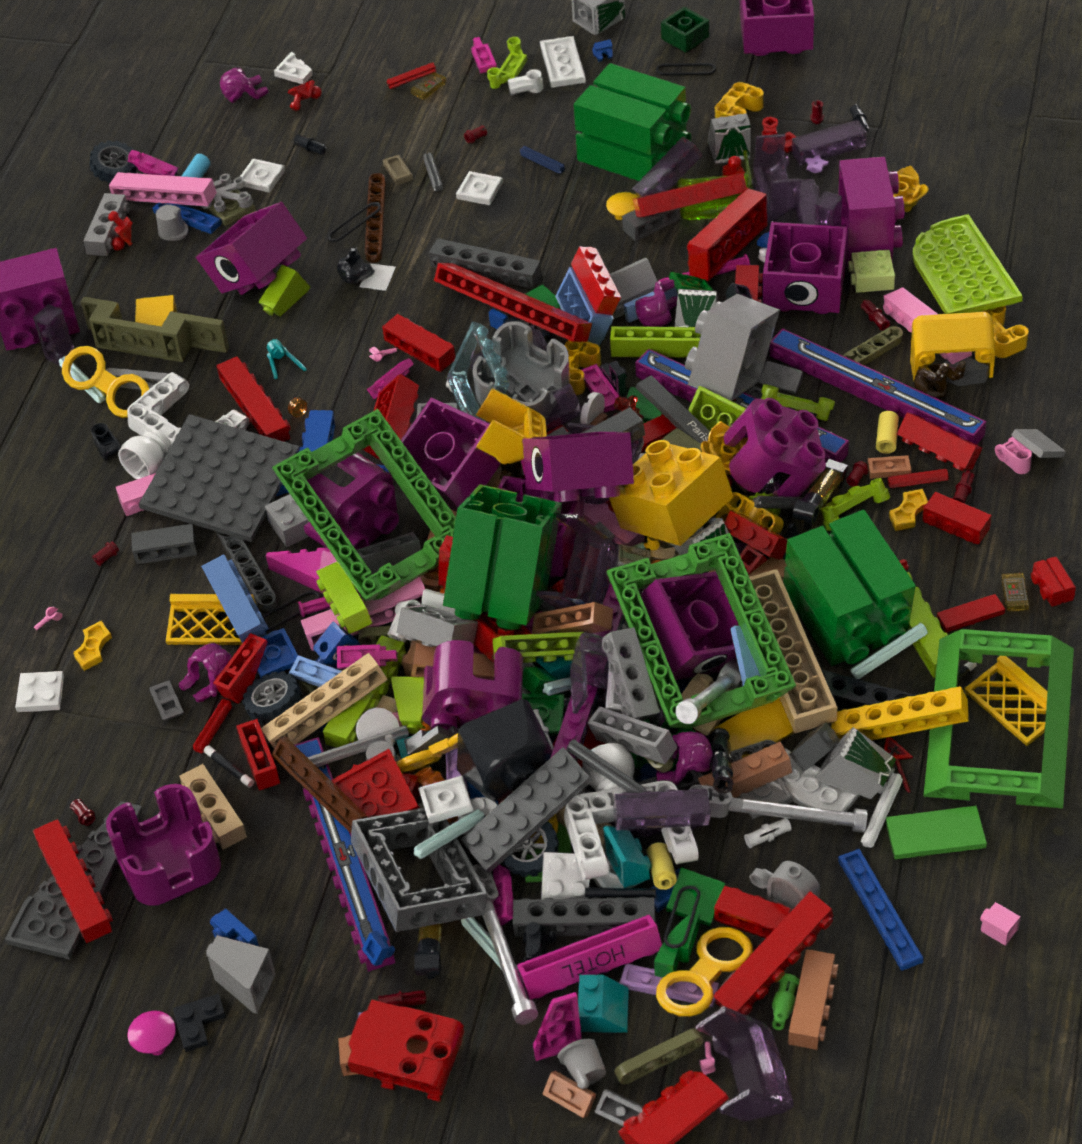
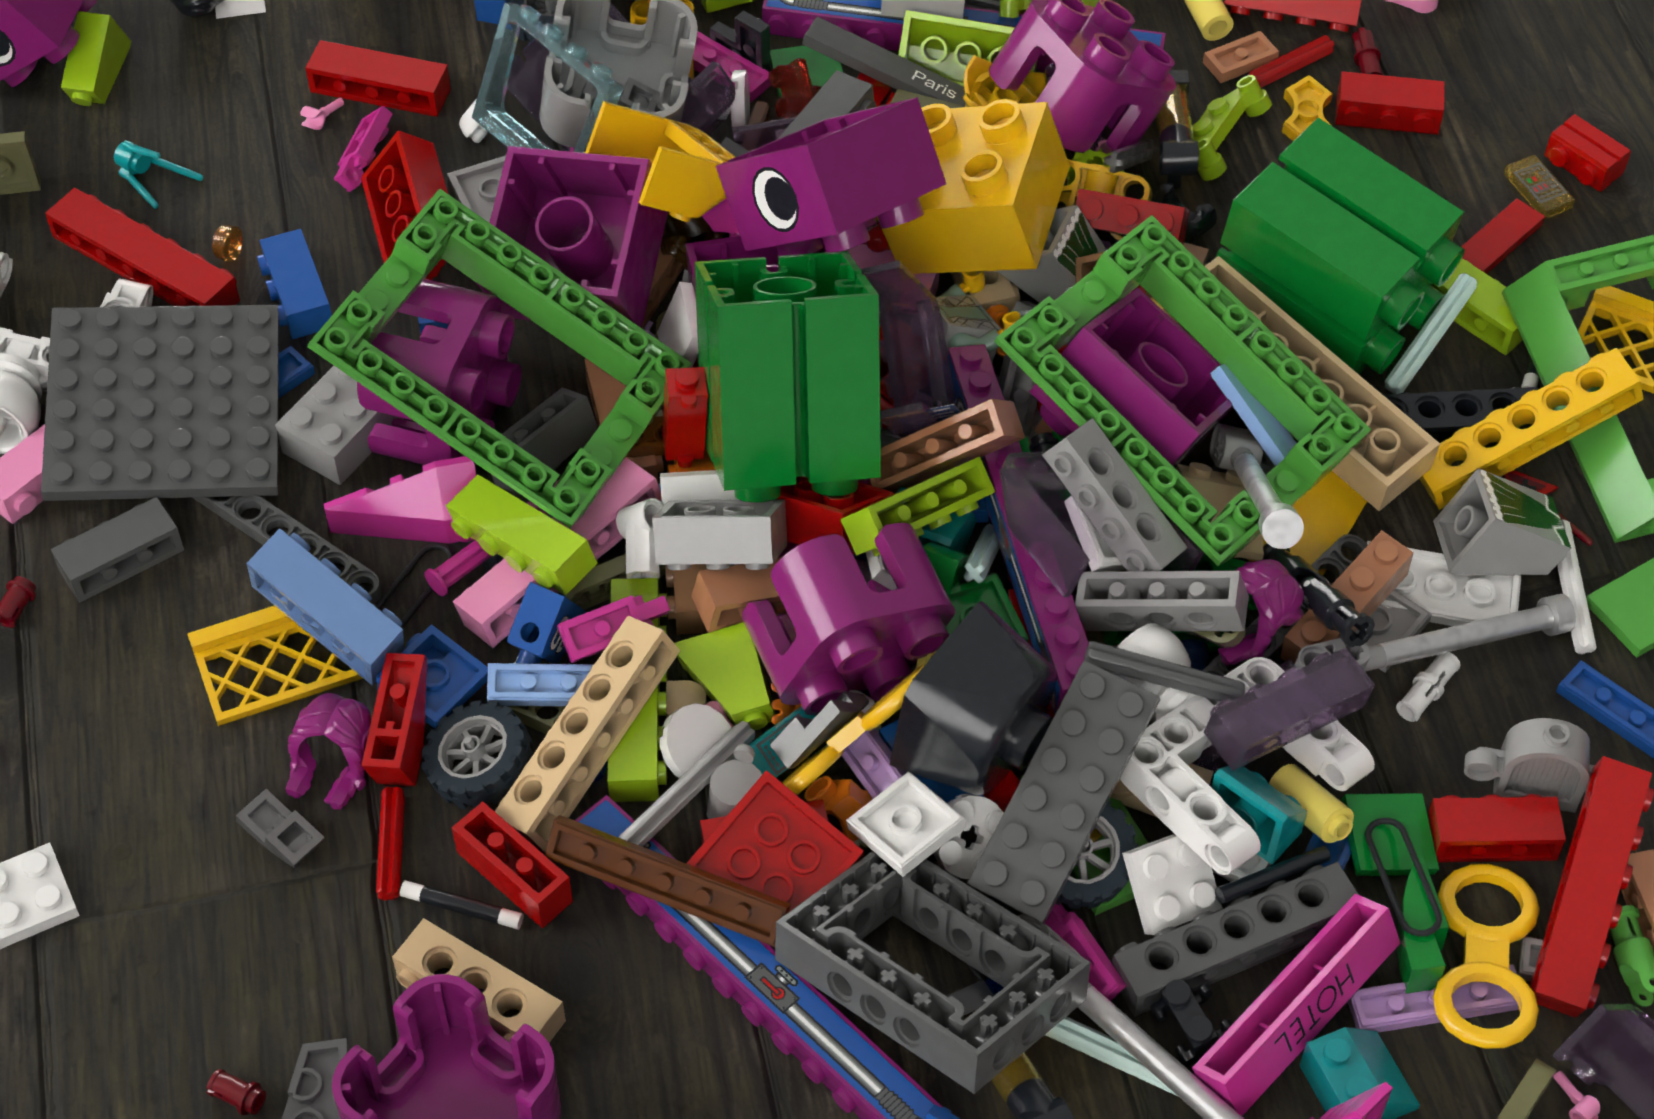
camera: 30 degrees left, 5 degrees up
yellow tile [73,621,112,671] -> none
light aqua axle [414,809,485,859] -> none
dark grey slope [789,722,840,772] -> none
dark red pin [846,461,868,487] -> none

